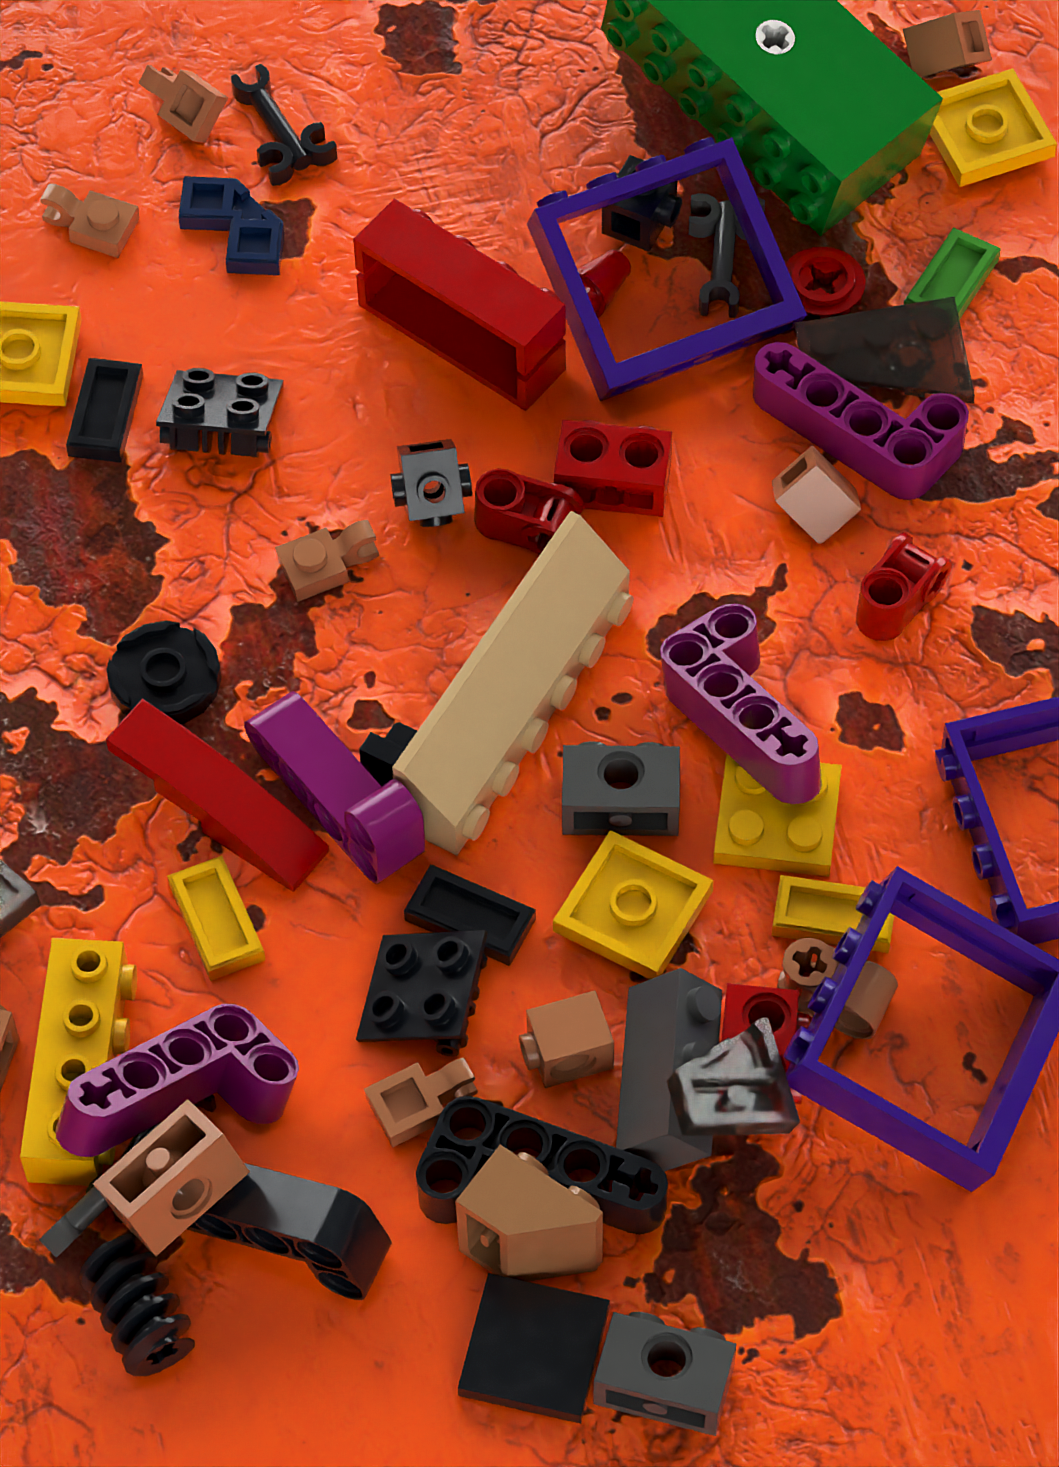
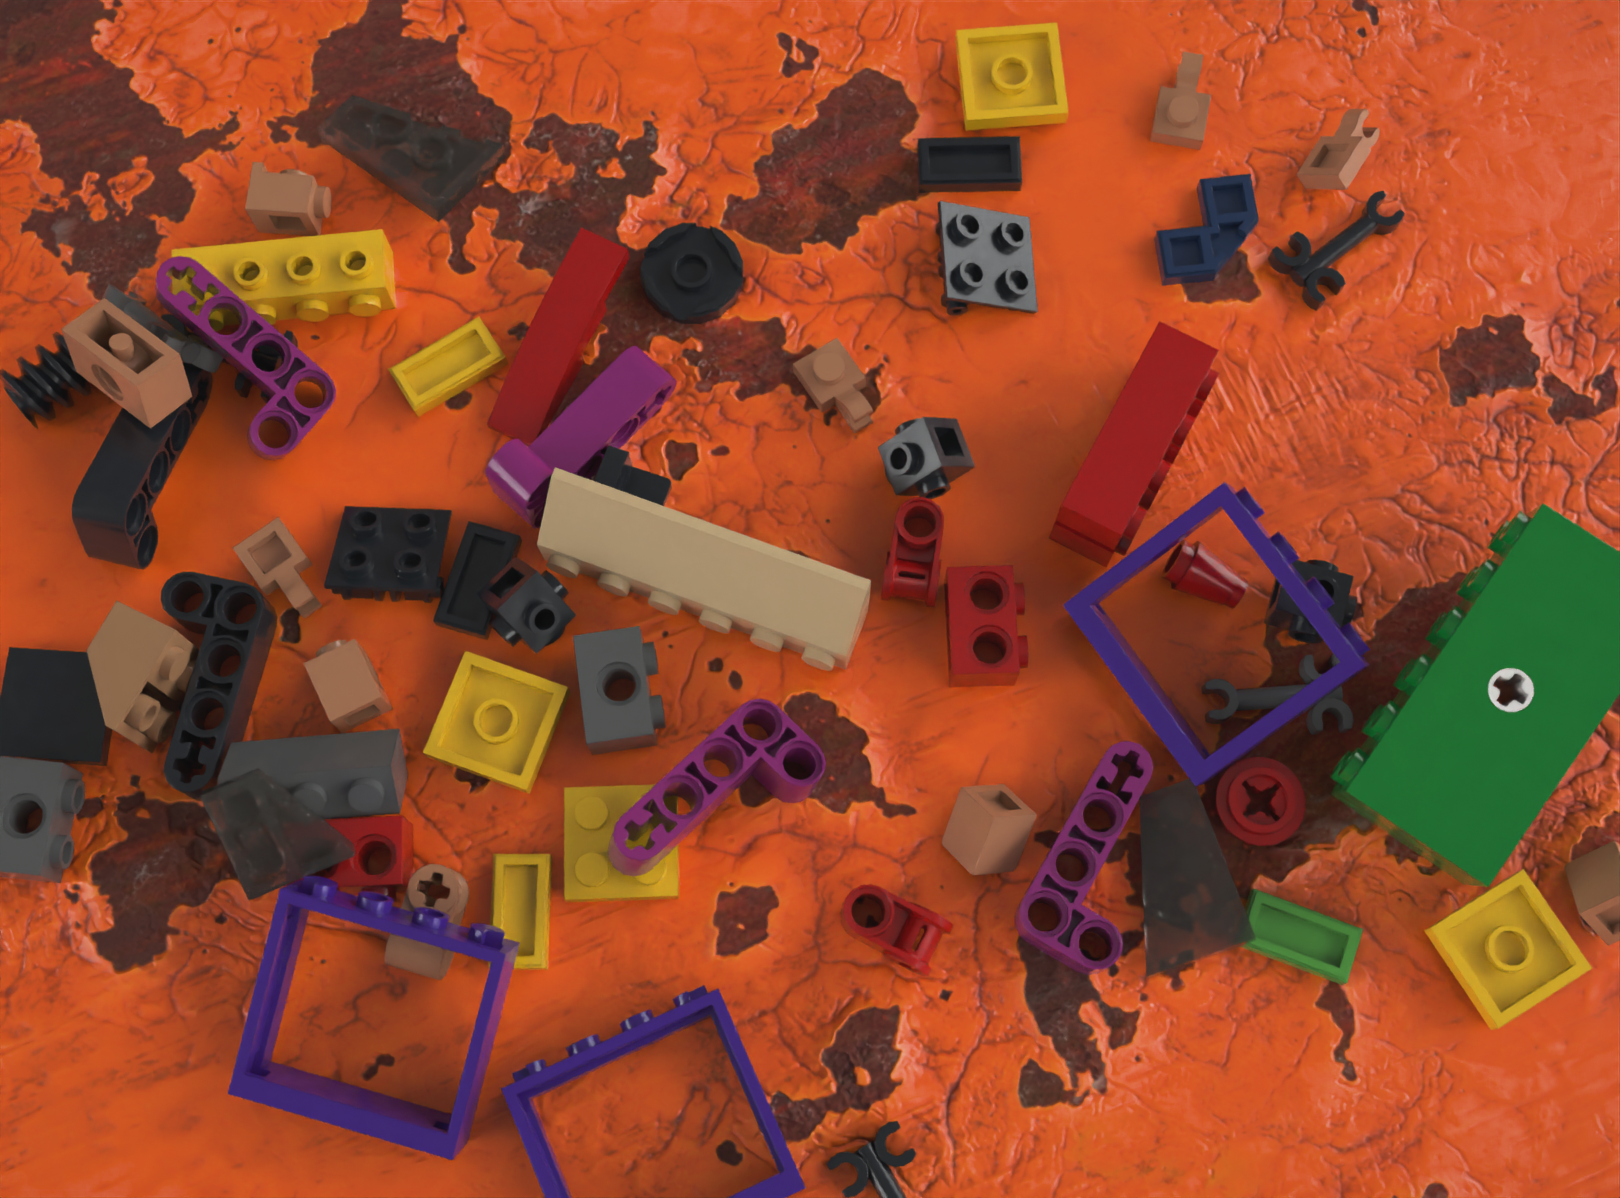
camera: 80 degrees right, 15 degrees up
none -> black brick [476,557,576,654]

